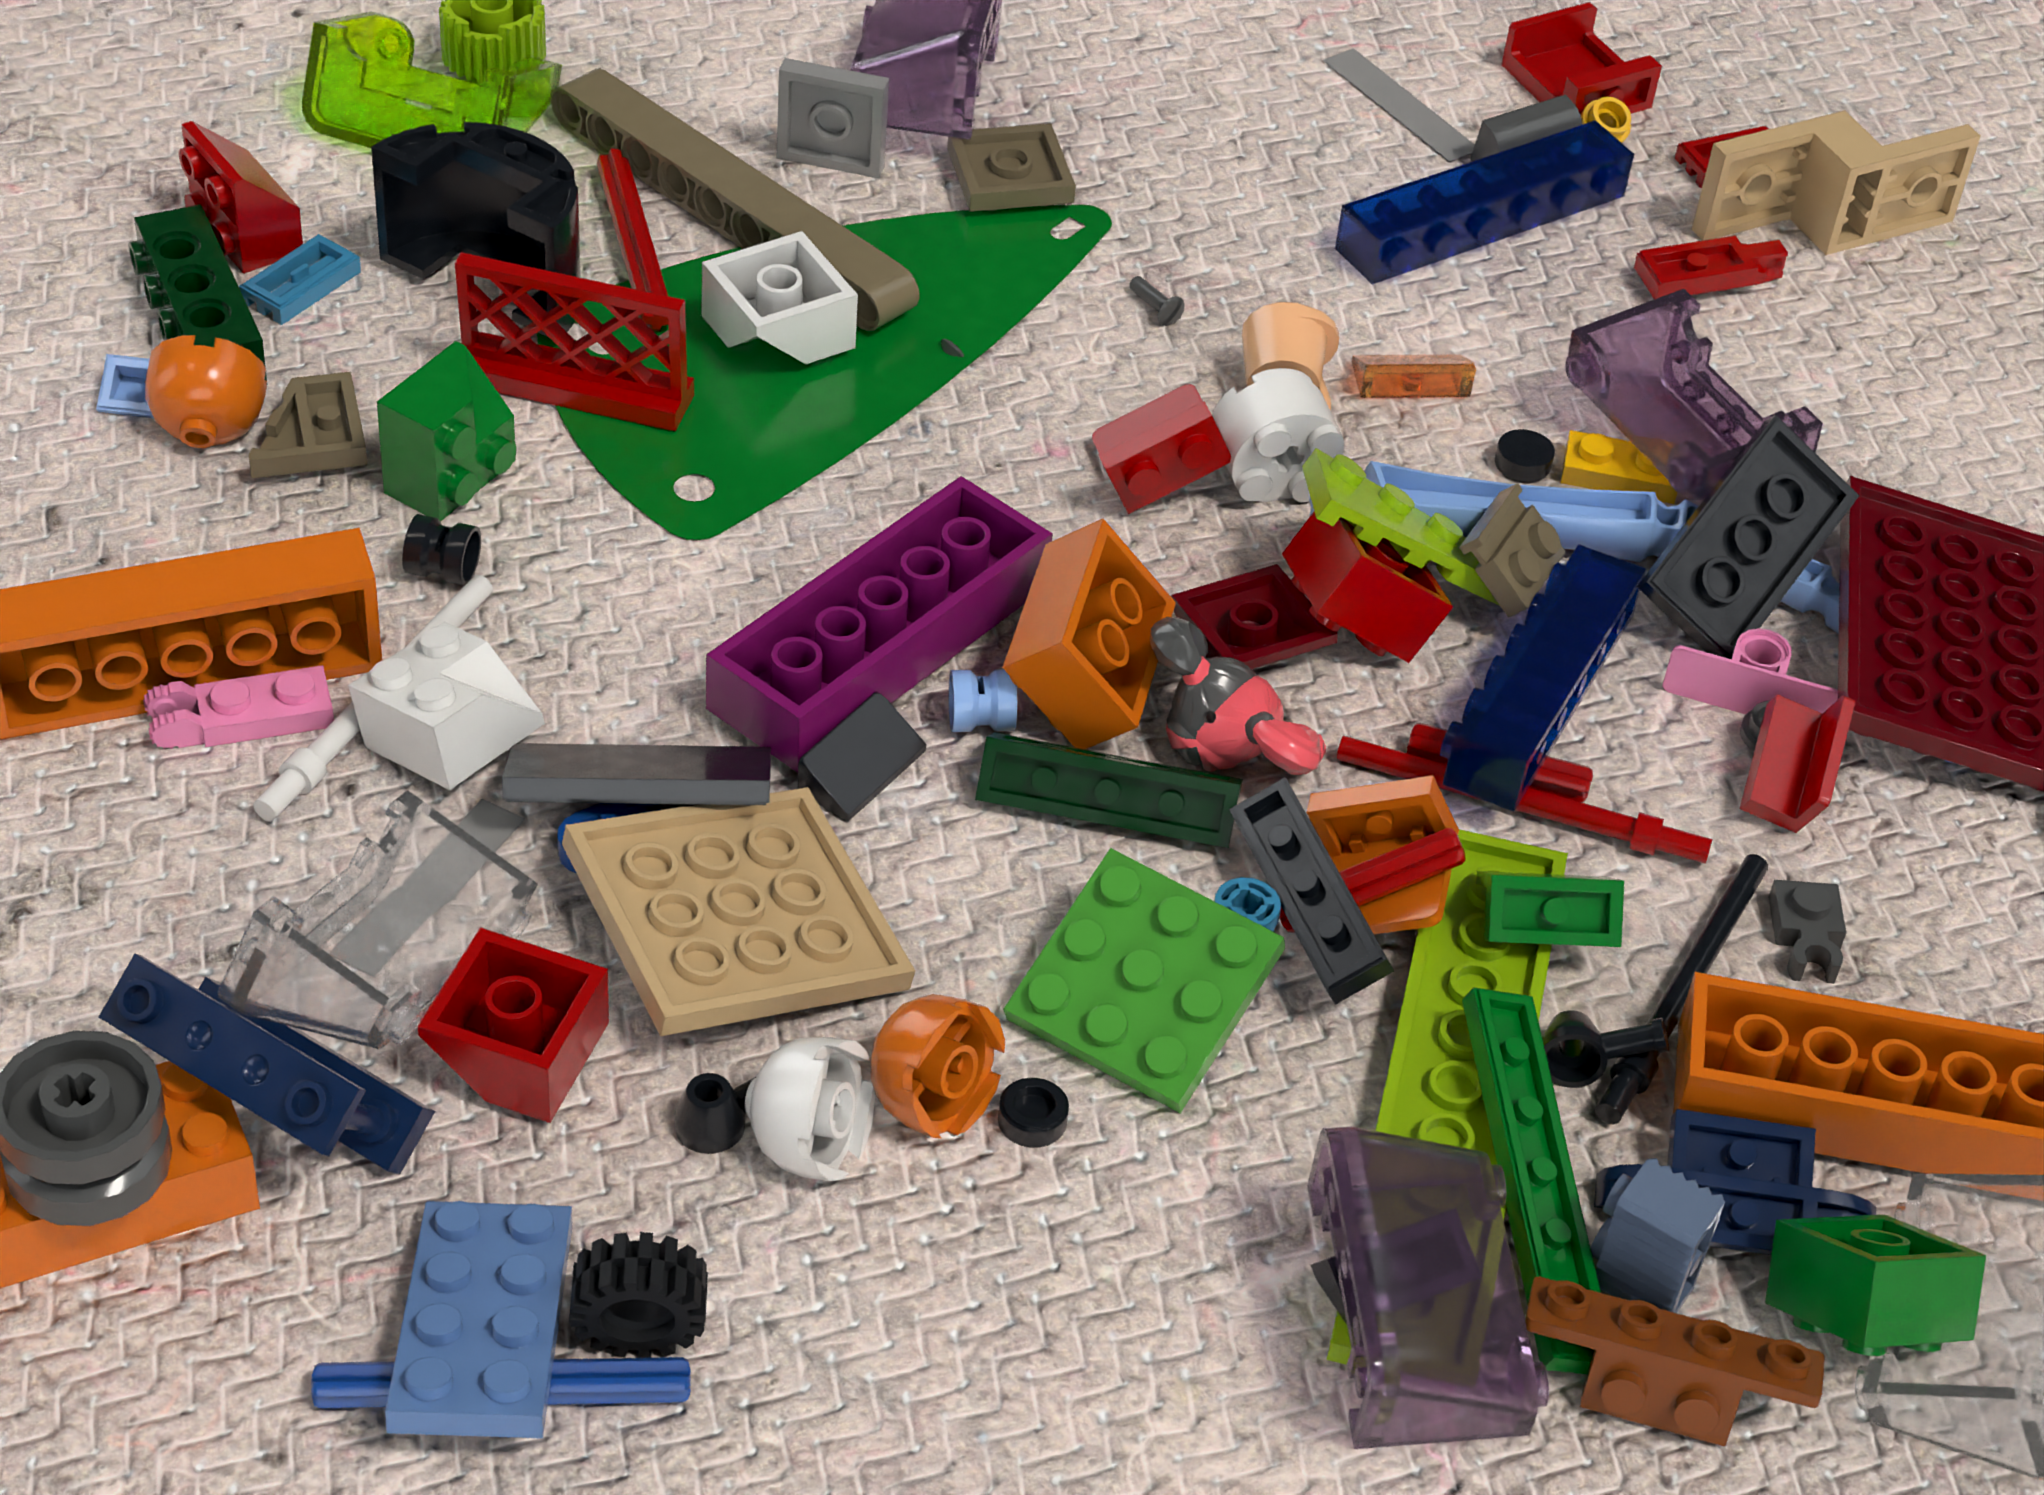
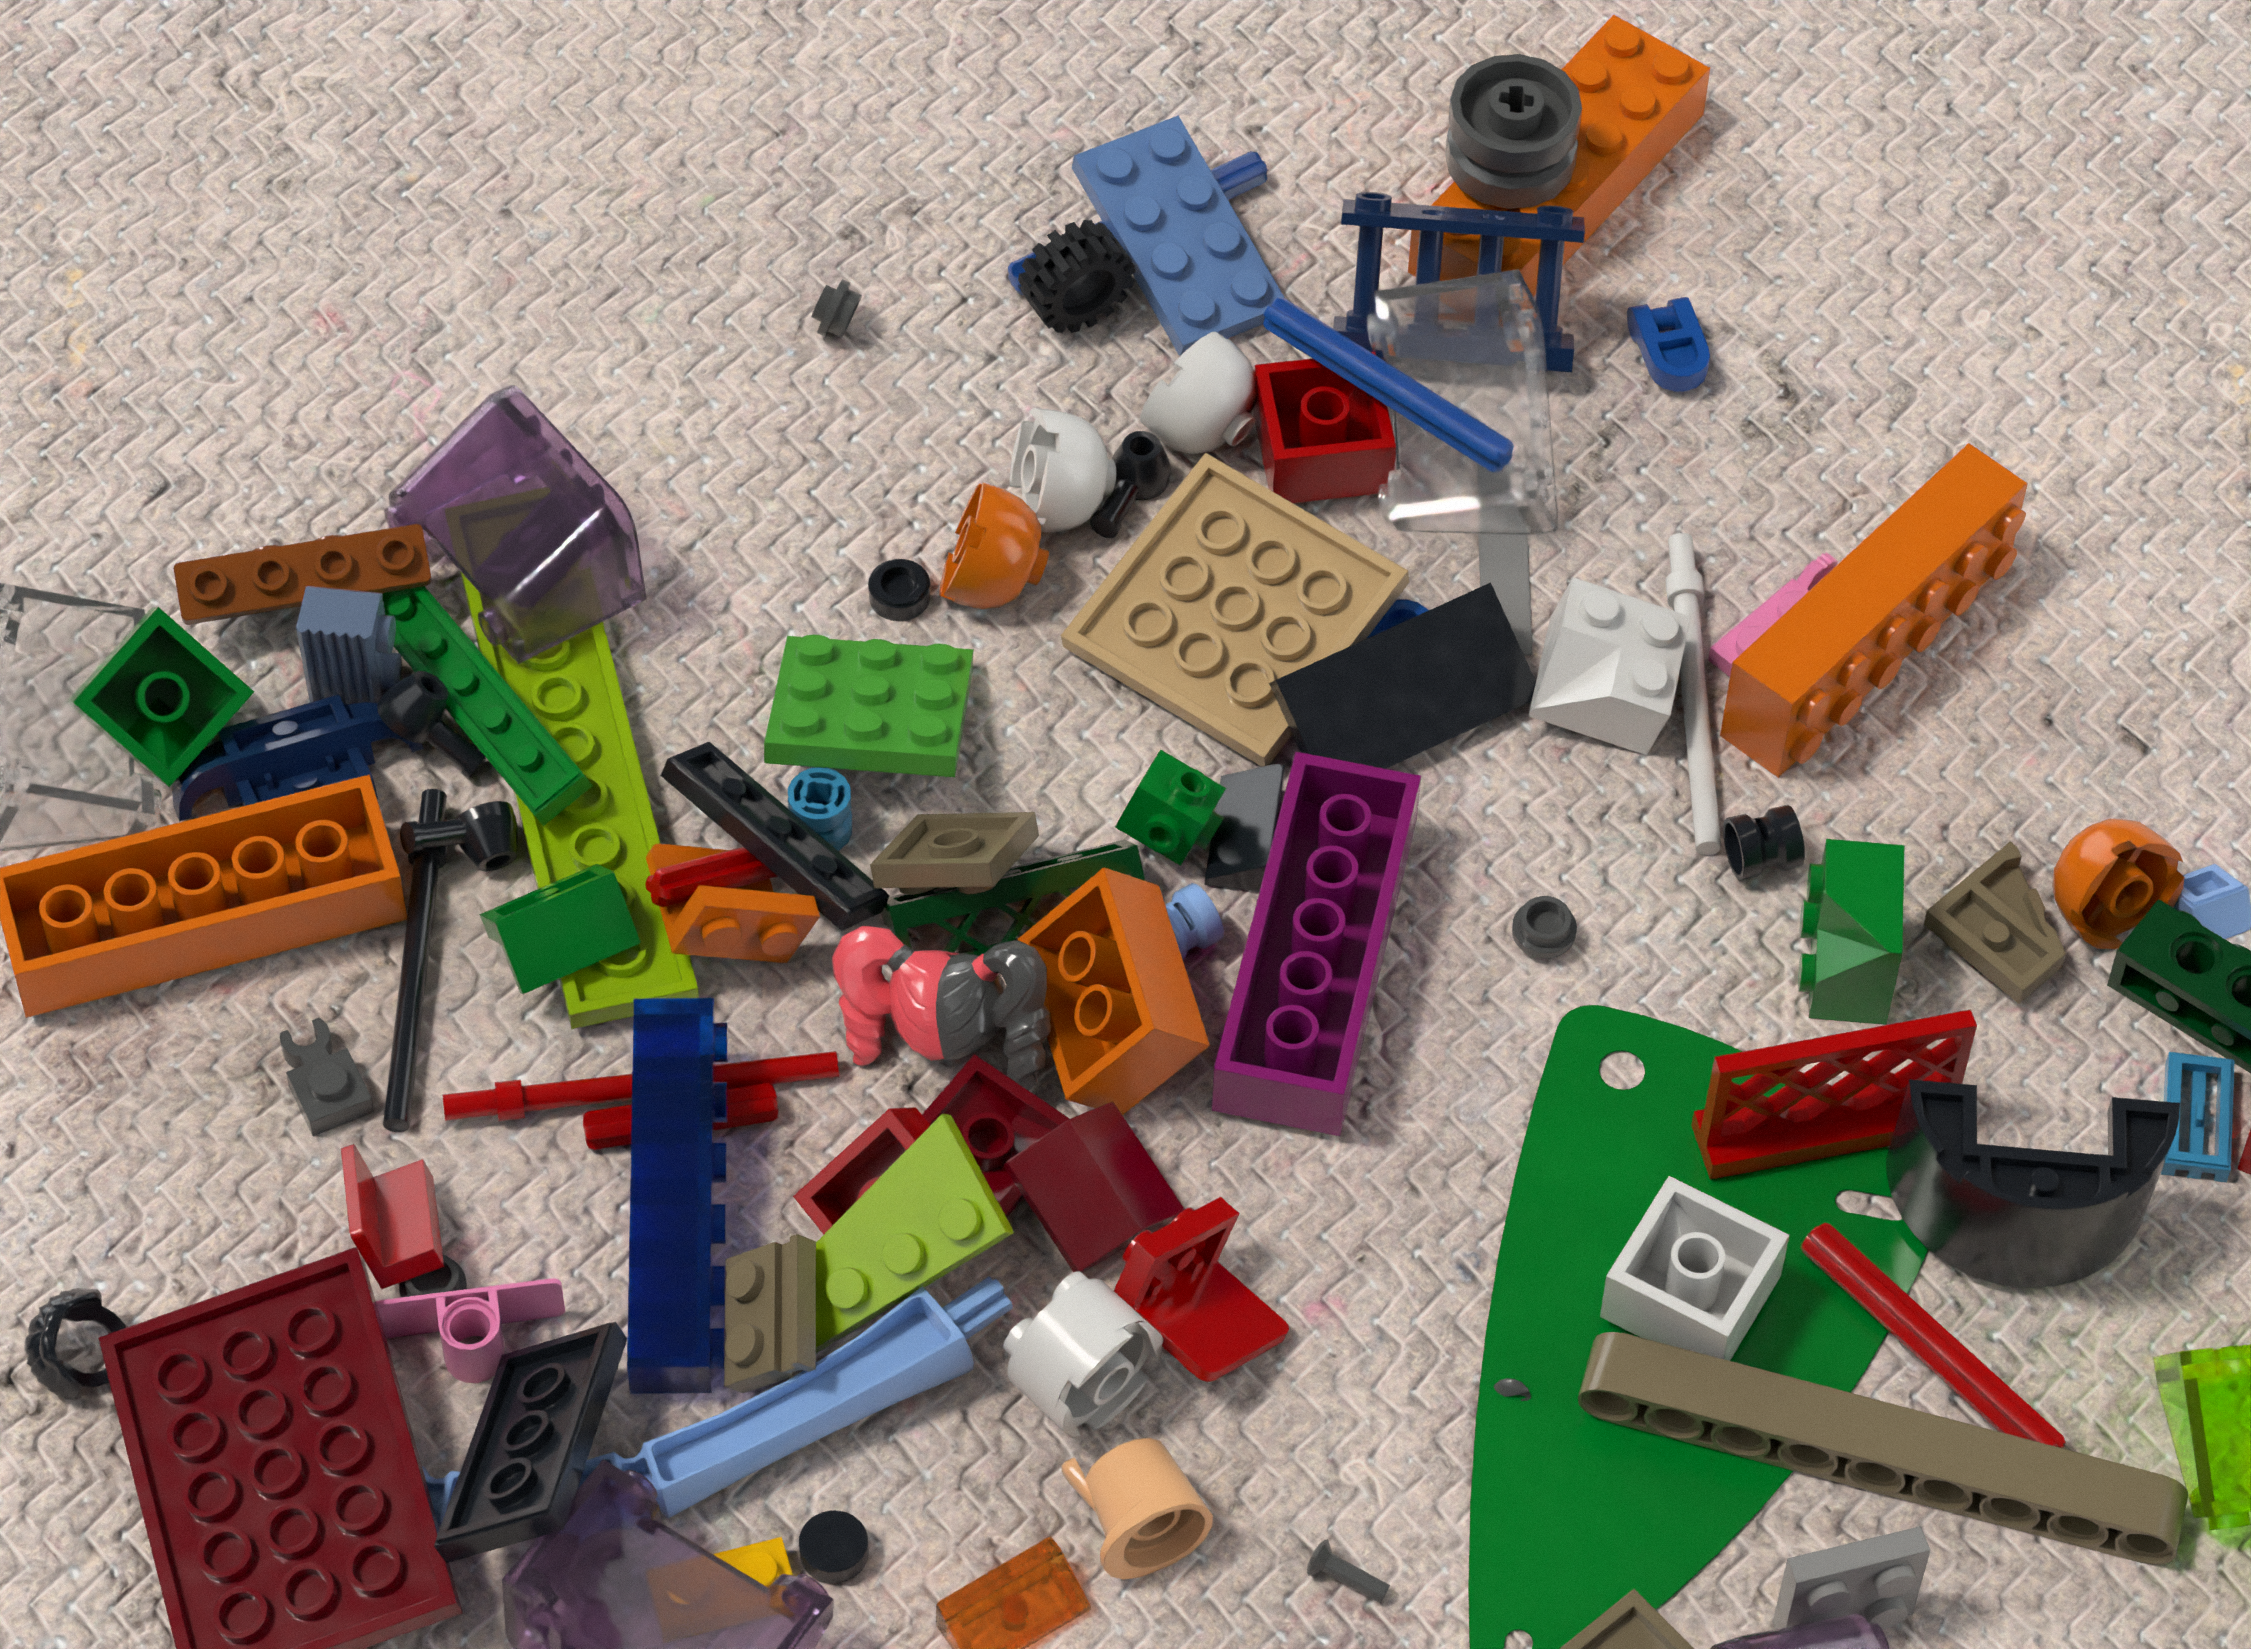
camera: 155 degrees right, 10 degrees up
none -> black bar [377,671,486,779]
none -> dark grey plate [811,279,862,338]
none -> dark tan plate [870,812,1039,895]
none -> dark red slope [1004,1101,1185,1273]
none -> green brick [1115,749,1226,866]
none -> white cylinder [1140,332,1257,454]
none -> blue axle [1263,298,1514,473]
none -> dark grey plate [1512,896,1577,958]
none -> blue plate [1627,297,1710,392]

